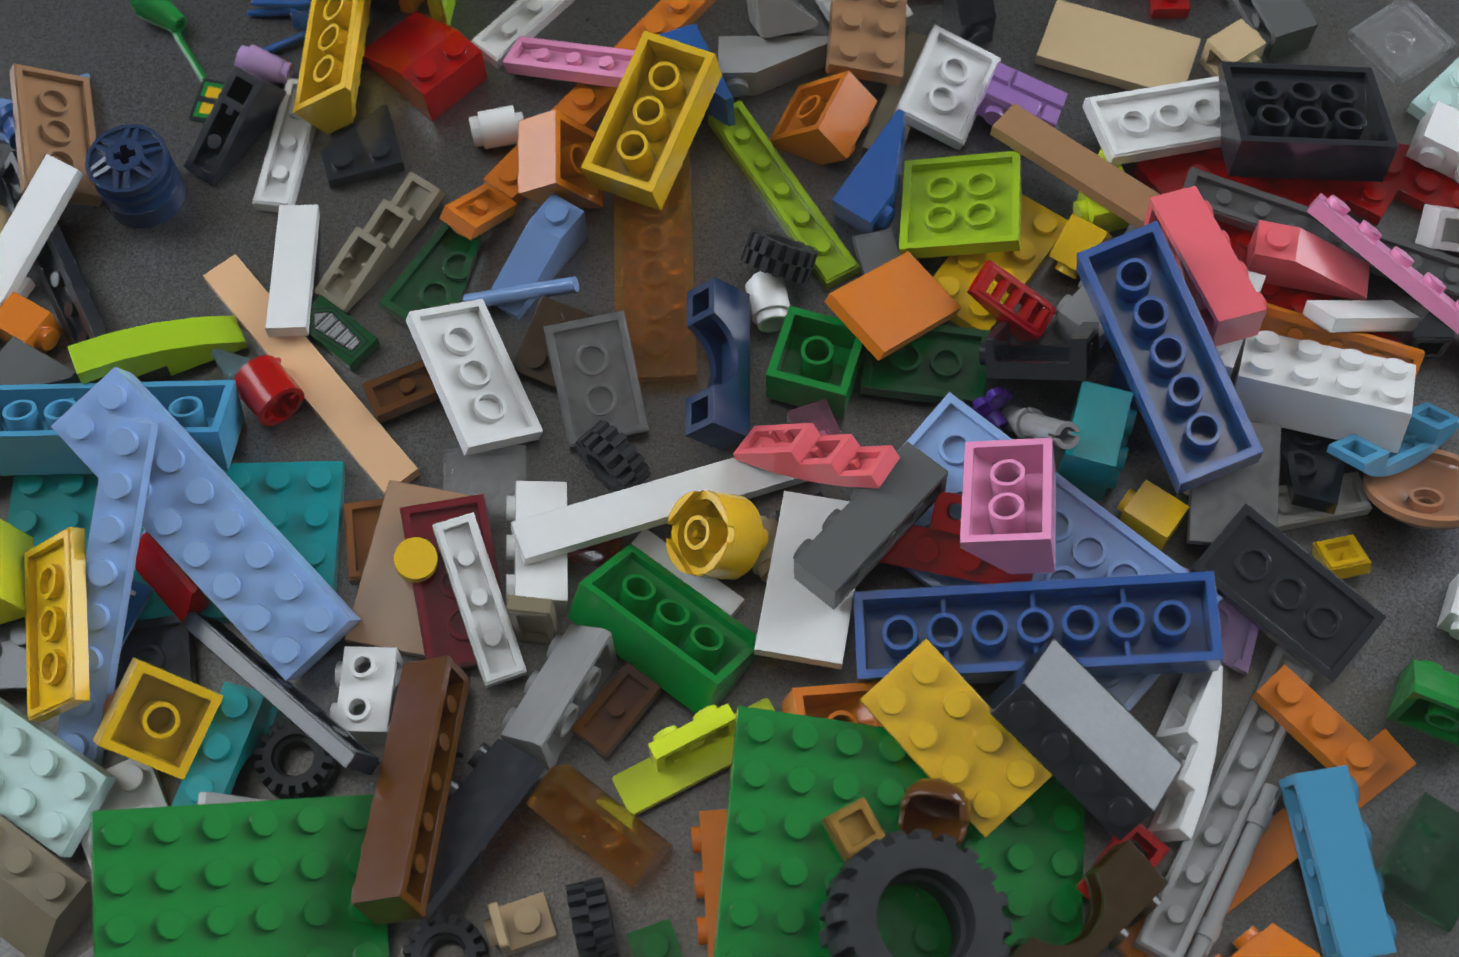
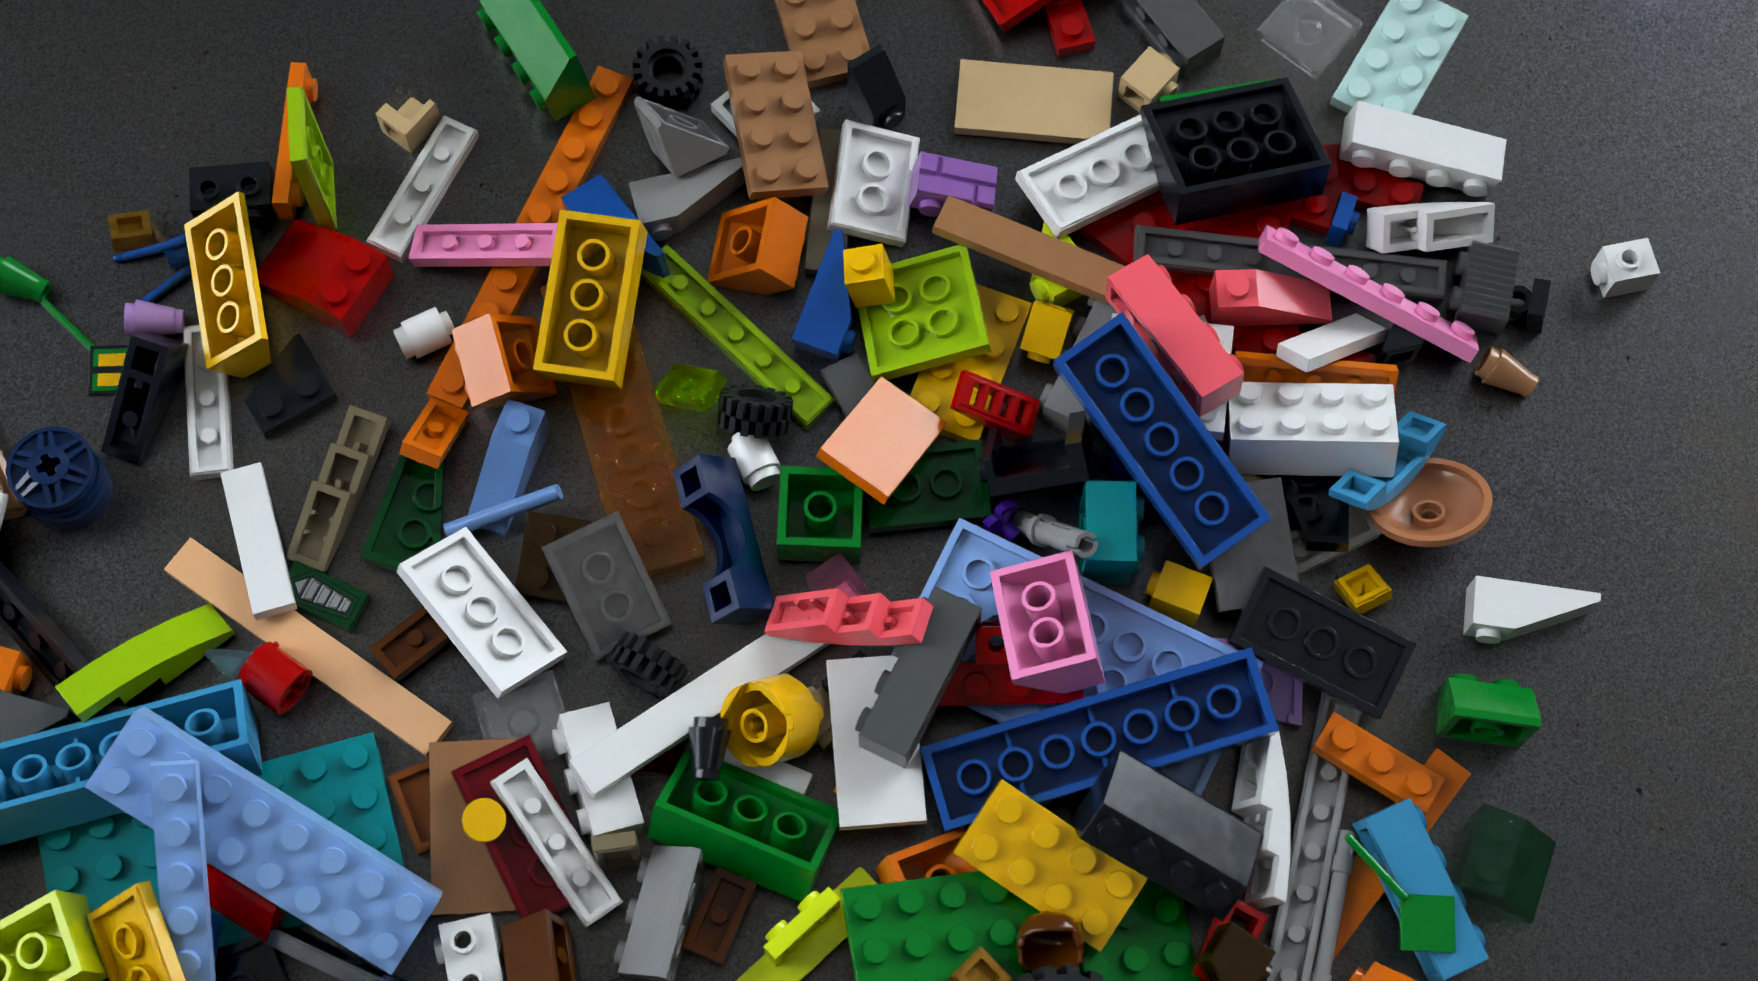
camera: 20 degrees left, 5 degrees up
none -> clear neon green plate [651,363,728,413]
none -> black cone [689,716,732,781]
none -> yellow brick [843,244,895,308]
none -> blue plate [1325,192,1360,247]
none -> green piece [1344,833,1456,953]

